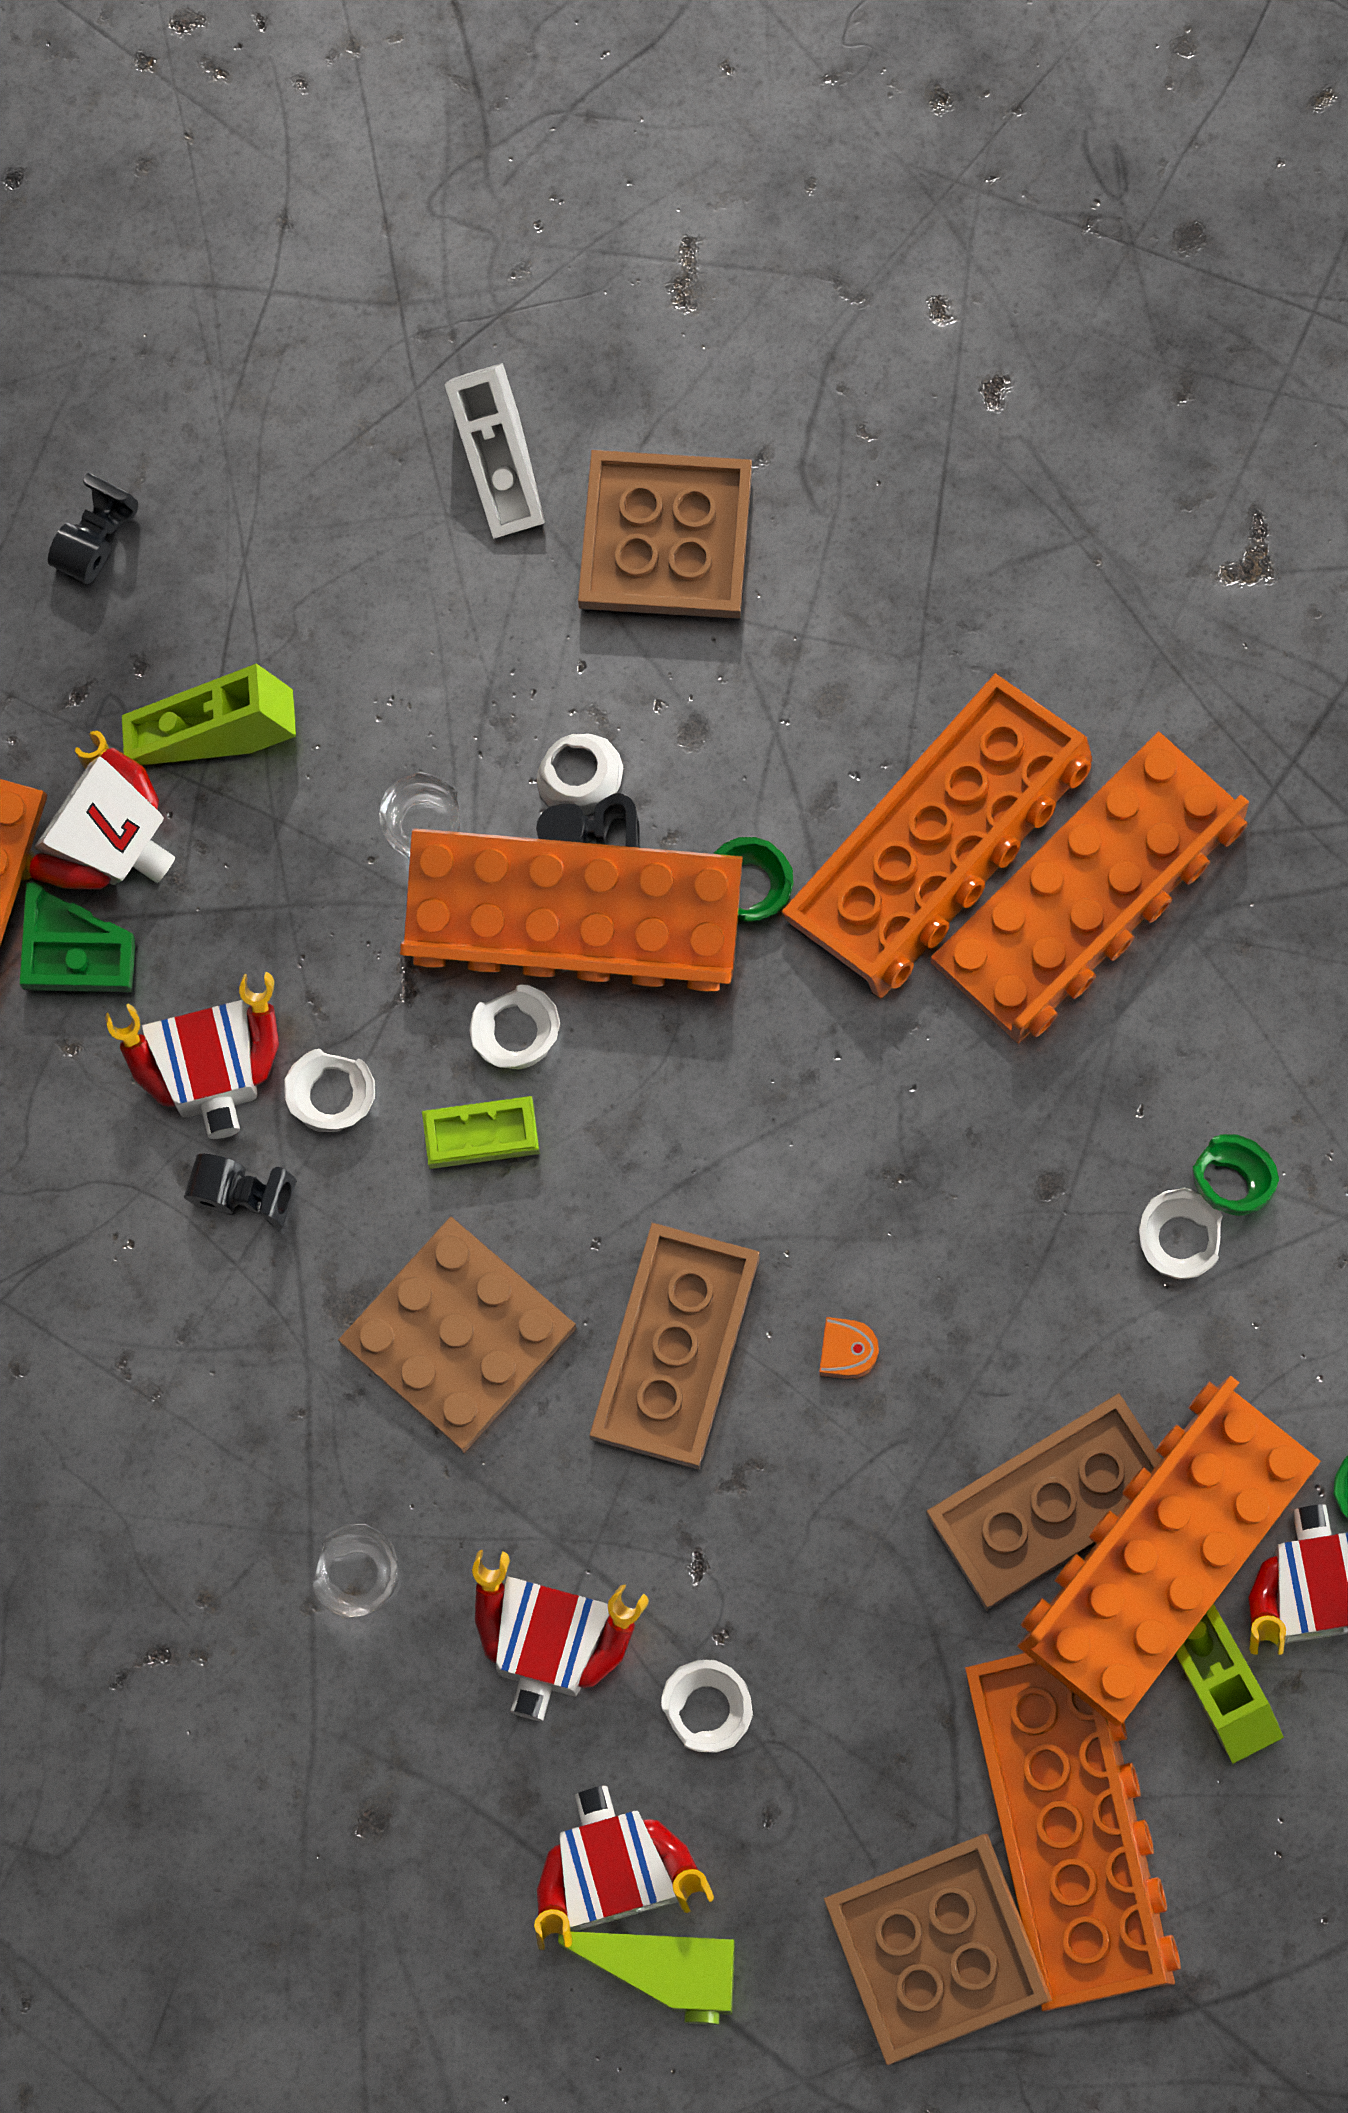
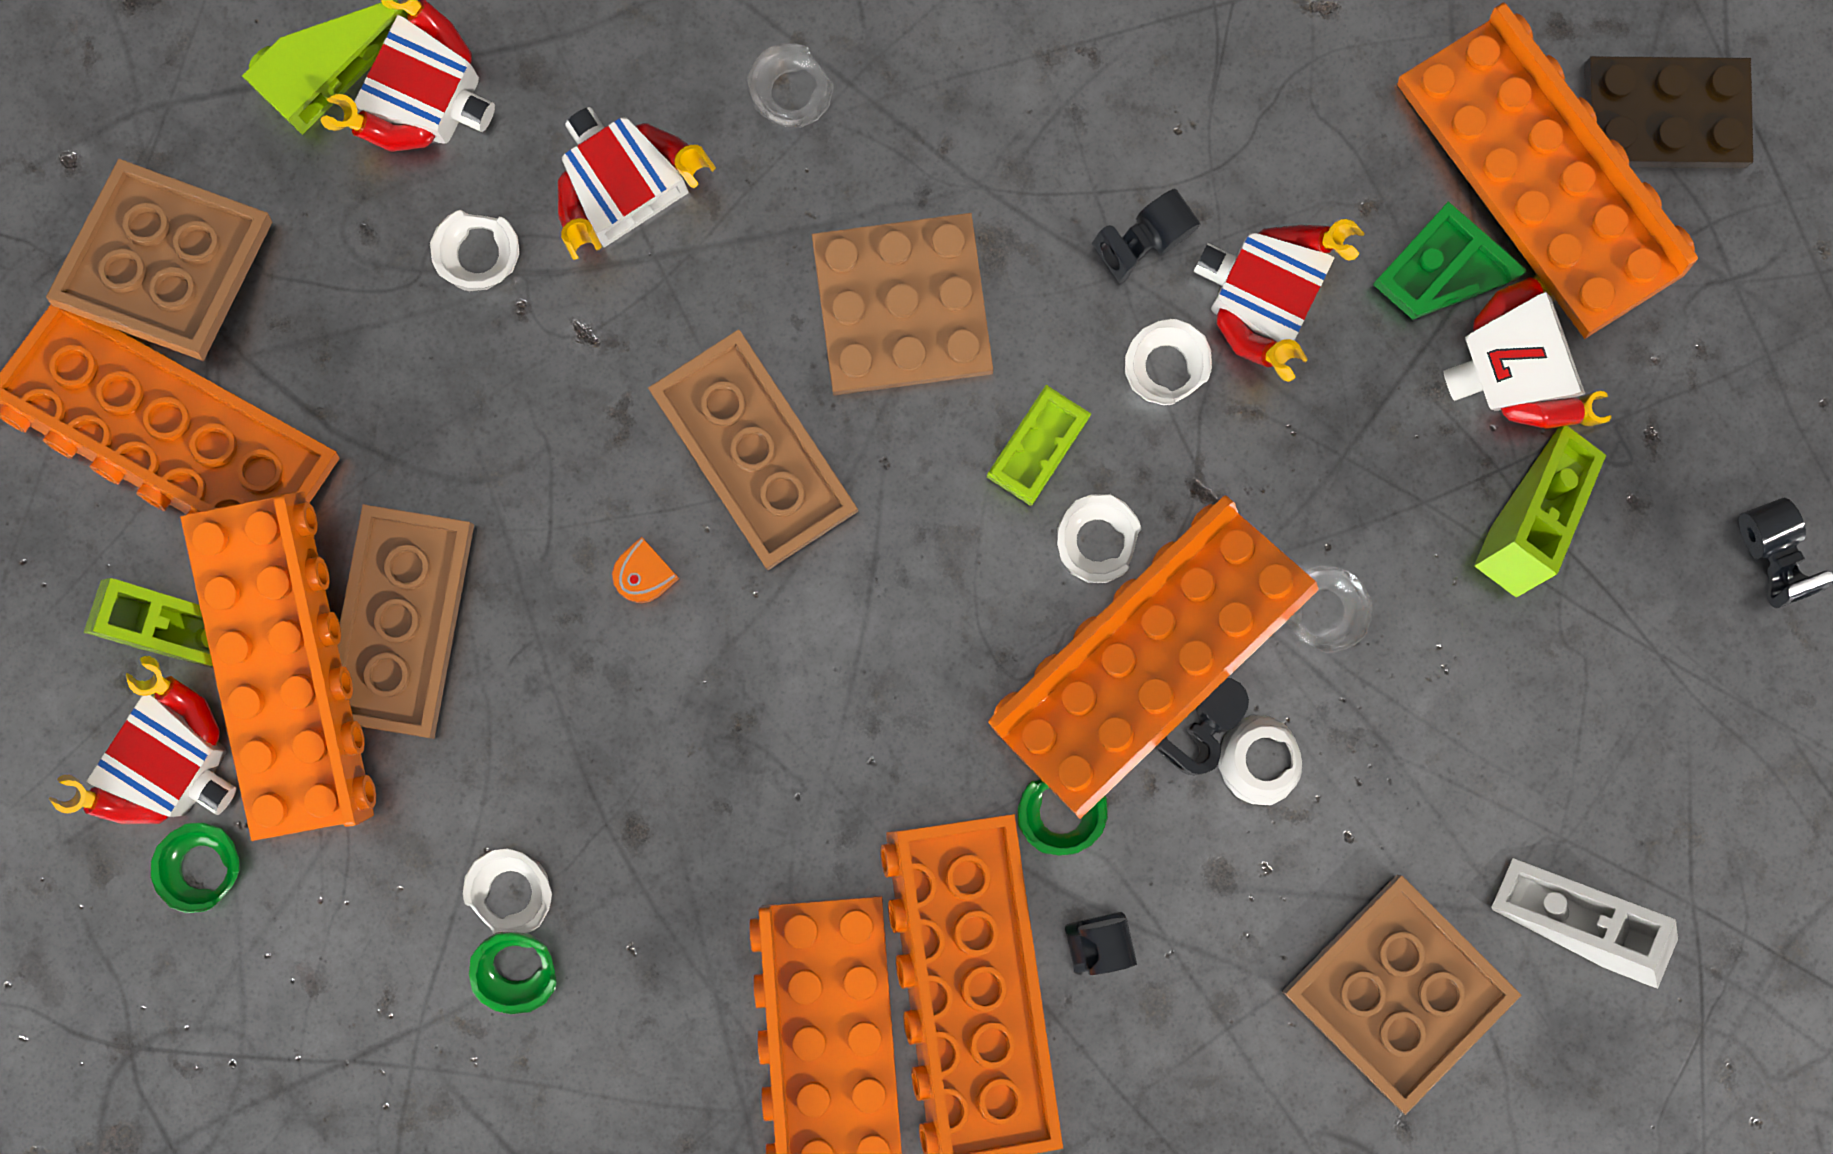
camera: 125 degrees right, 10 degrees up
none -> black leg [1065,912,1137,975]

